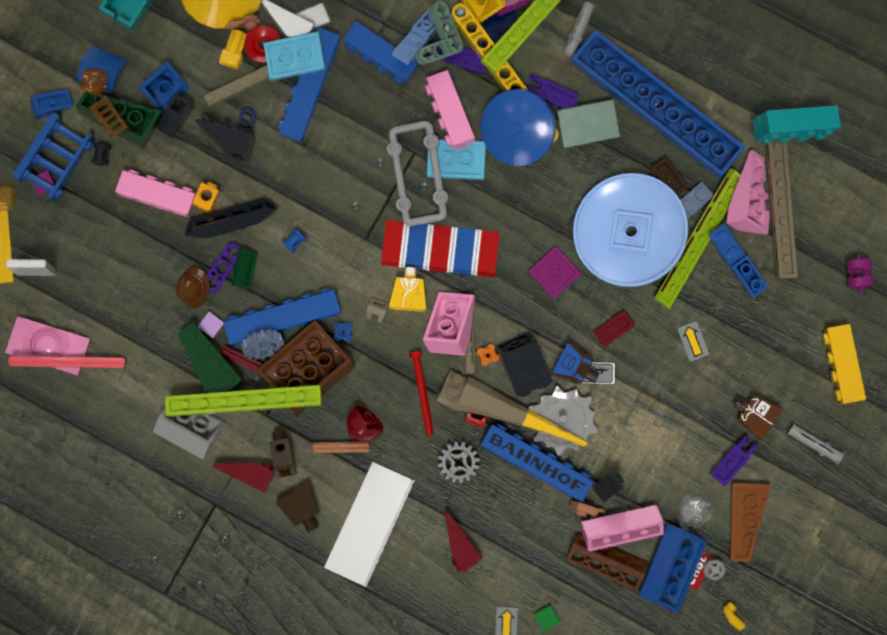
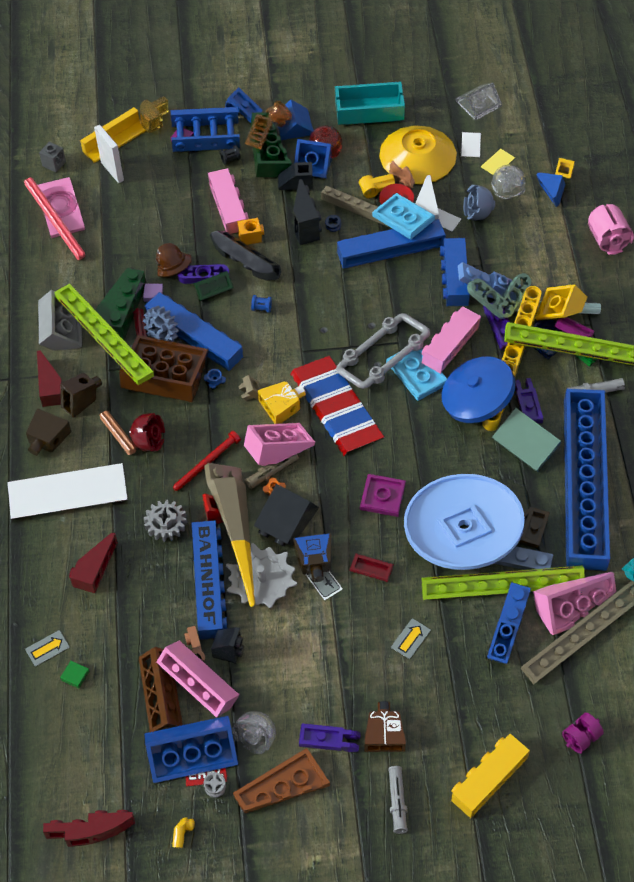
camera: 55 degrees right, 25 degrees down
none -> clear red cylinder [309,125,342,158]

